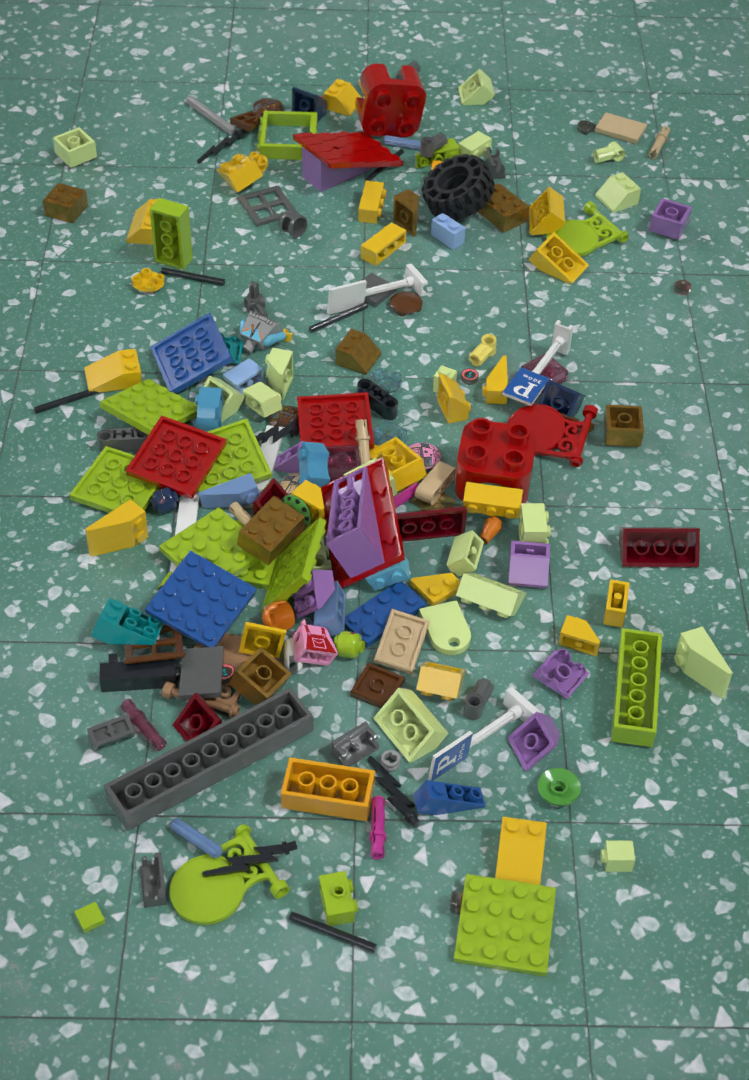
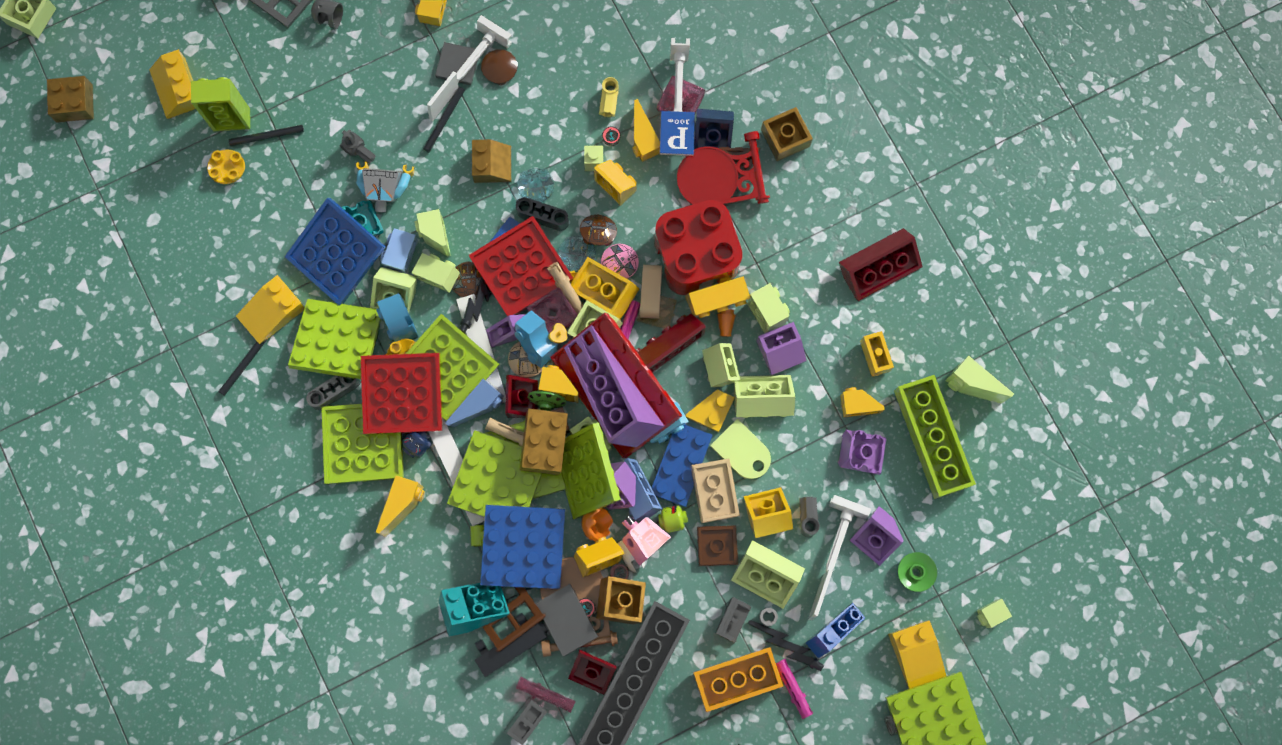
camera: 30 degrees left, 30 degrees up
none -> yellow piece [548,323,567,343]
none -> reddish brown dish [580,214,617,246]

